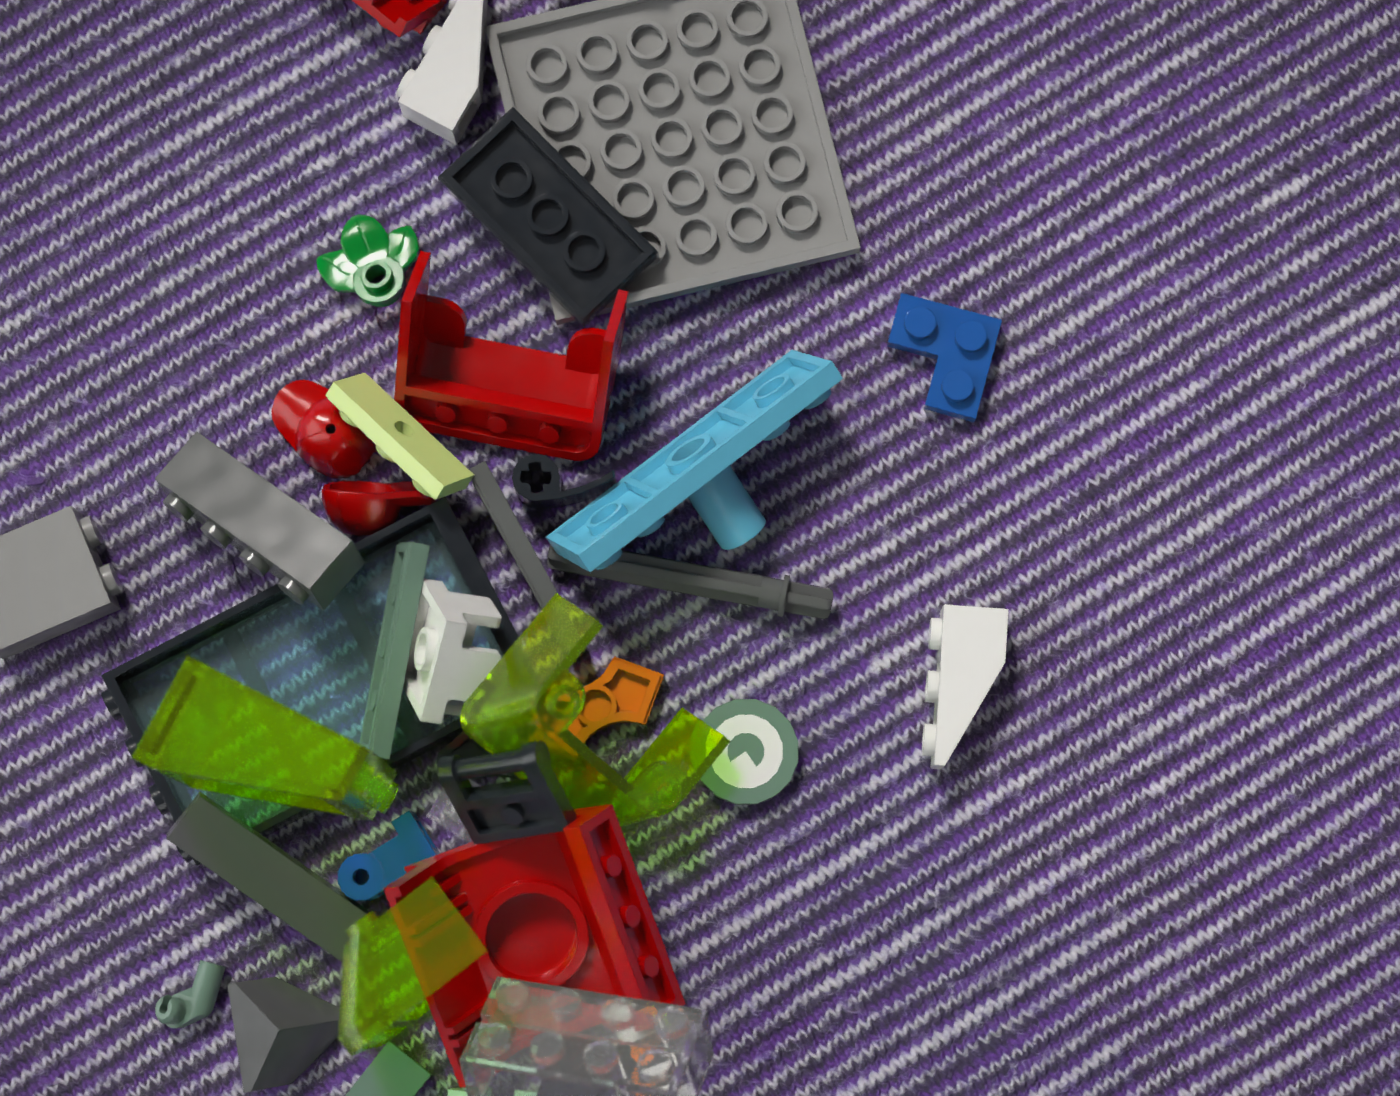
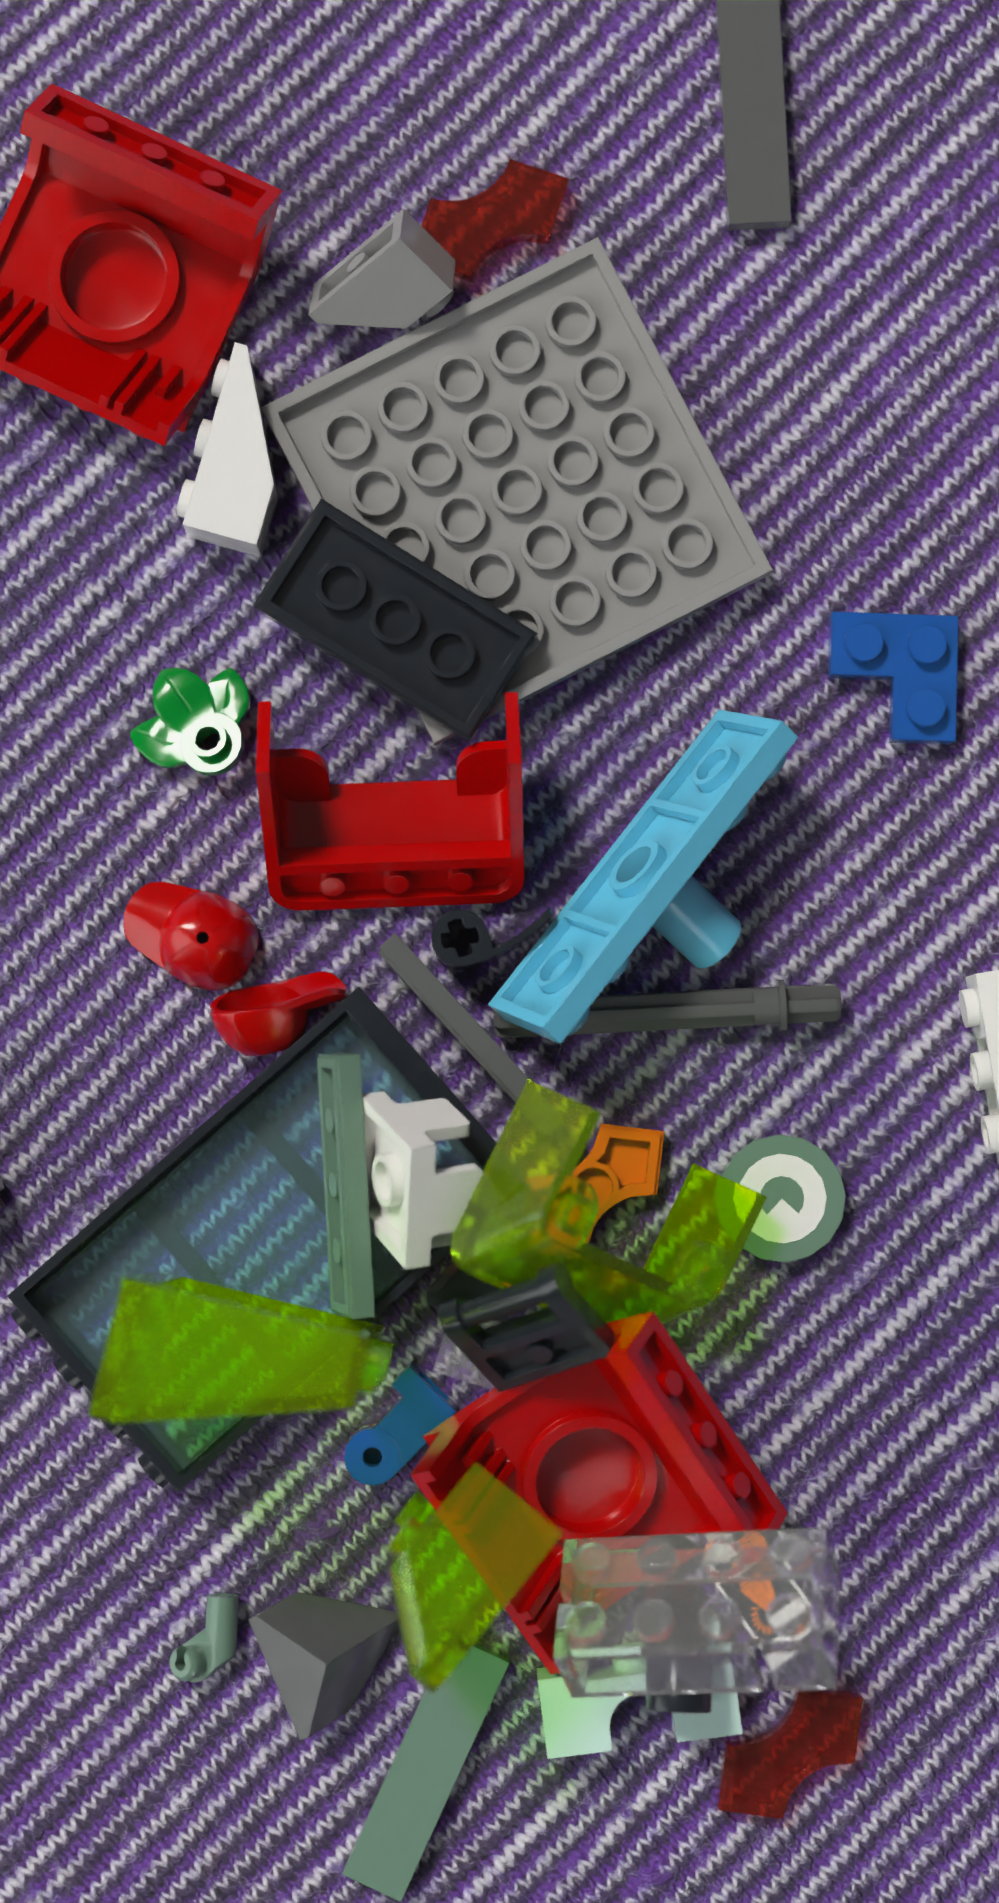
camera: 20 degrees left, 5 degrees up
brick [155,431,365,611] -> none
dark grey tile [166,791,374,961] -> none
yellowish green tile [326,373,474,500] -> none

